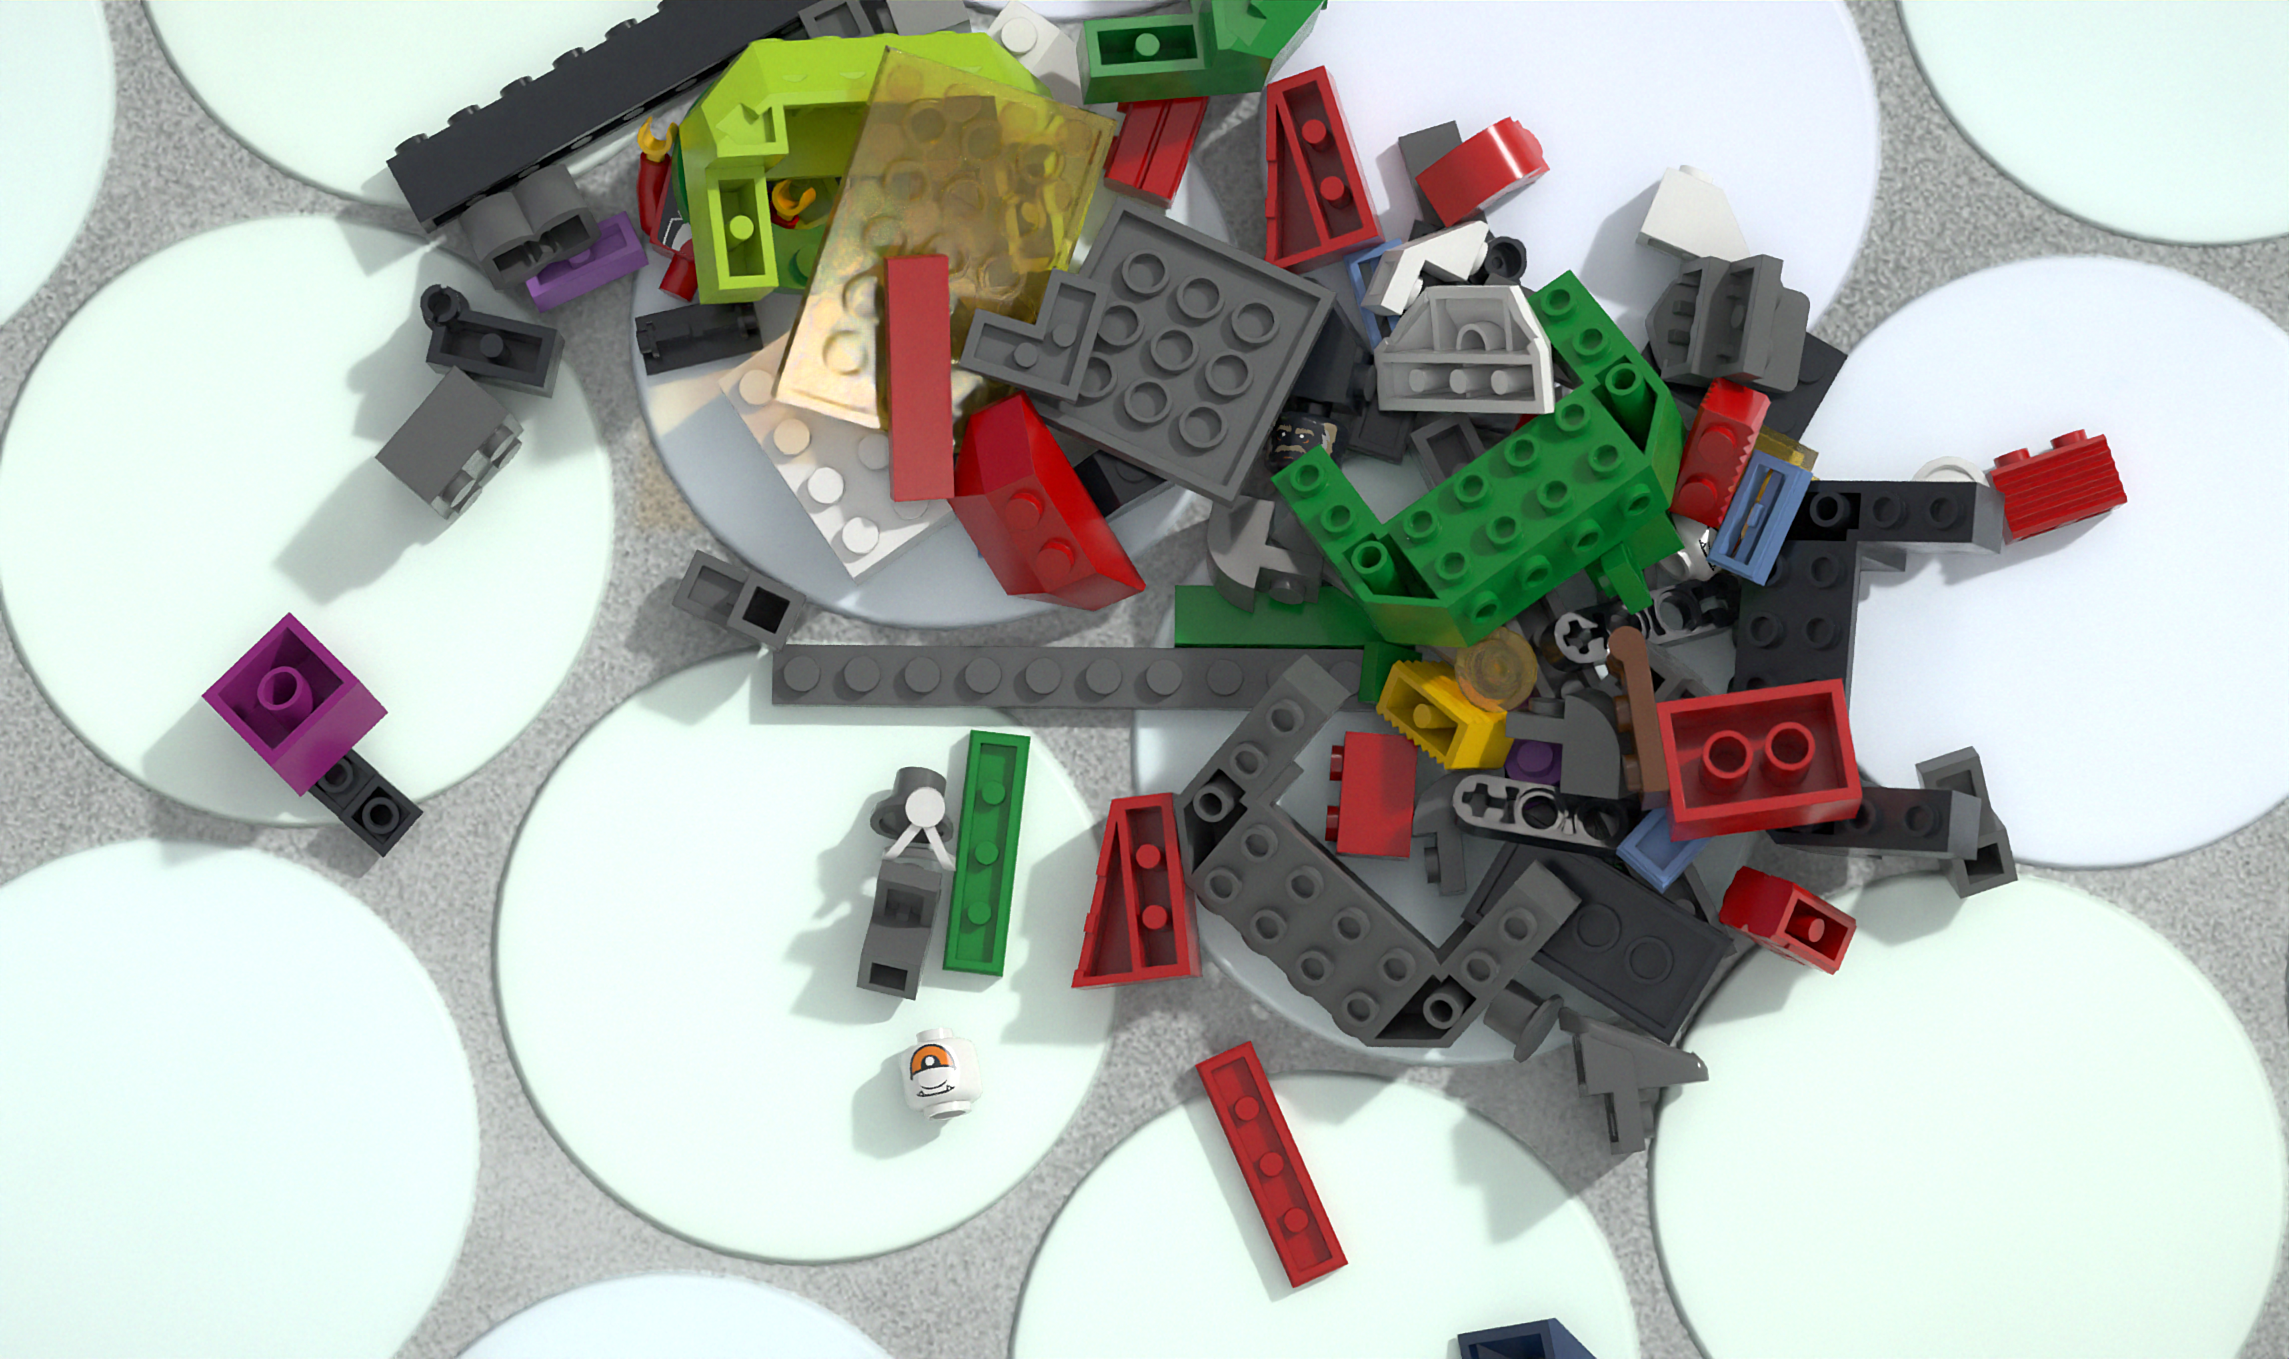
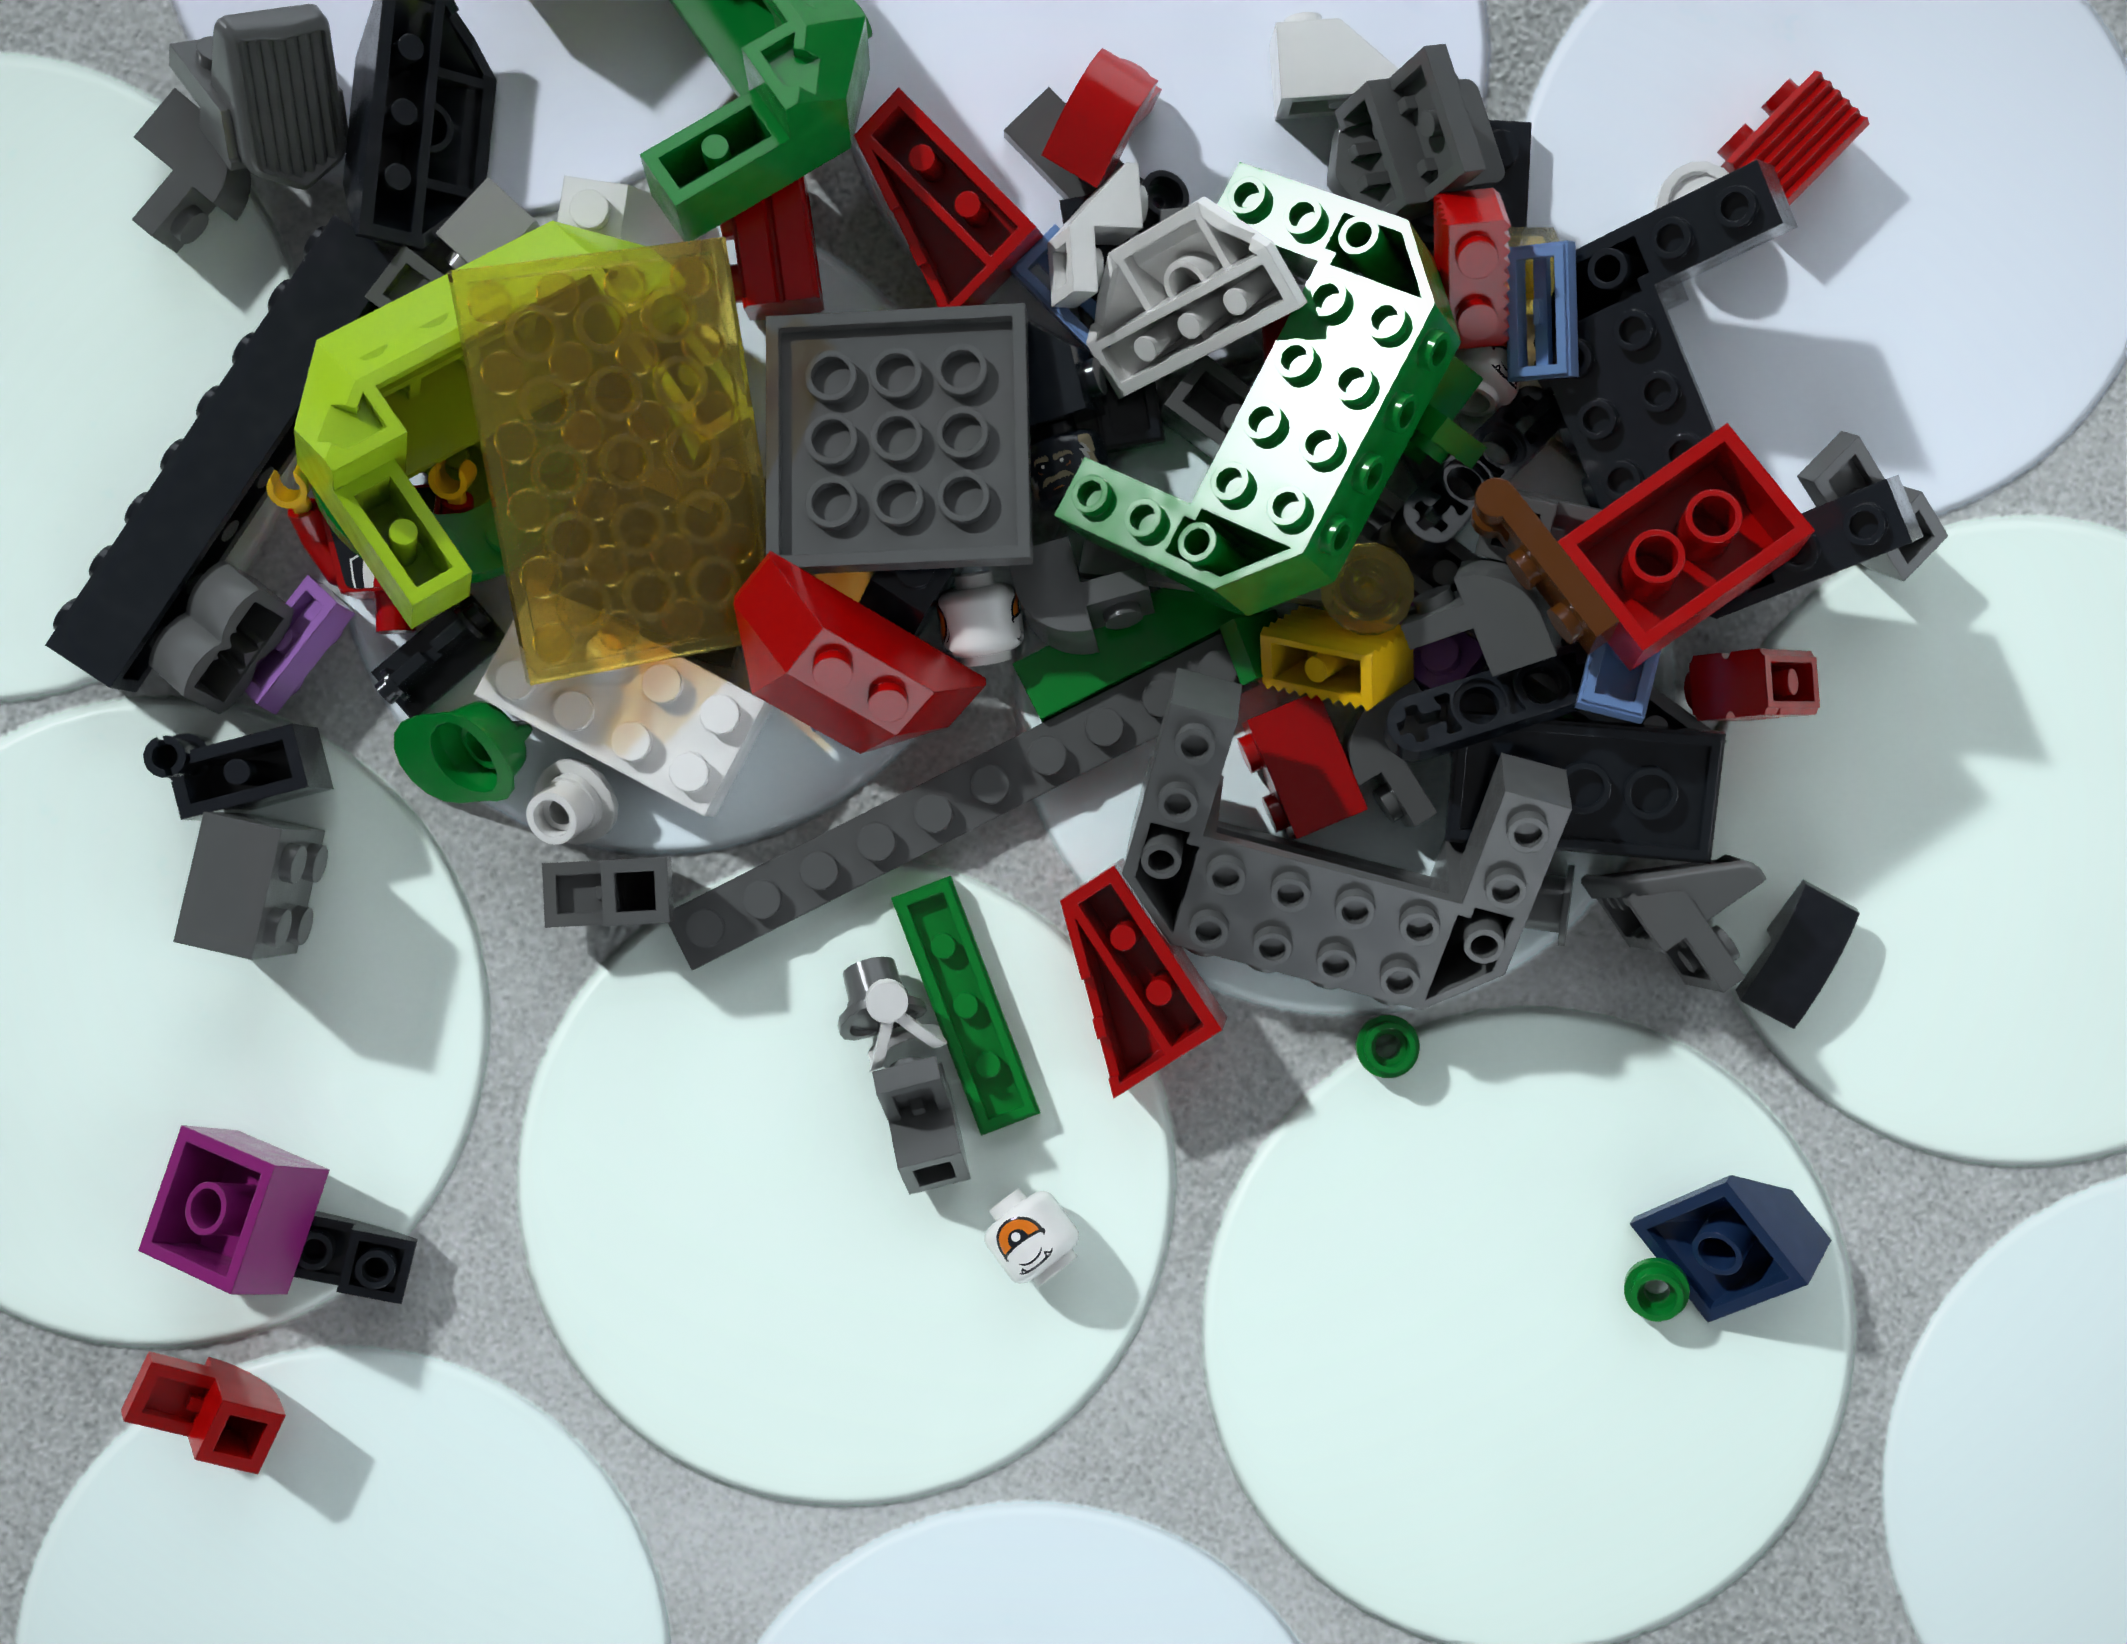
camera: 30 degrees left, 5 degrees up
red tile [884,253,954,502] -> none
dark grey plate [958,268,1111,405] -> none
red tile [1195,1041,1349,1288] -> none
none -> red brick [121,1351,286,1475]
none -> green piece [394,701,533,803]
none -> white piece [526,758,619,845]
none -> white head [936,570,1024,667]
none -> green plate [1355,1014,1420,1078]
none -> black slope [1735,879,1860,1029]

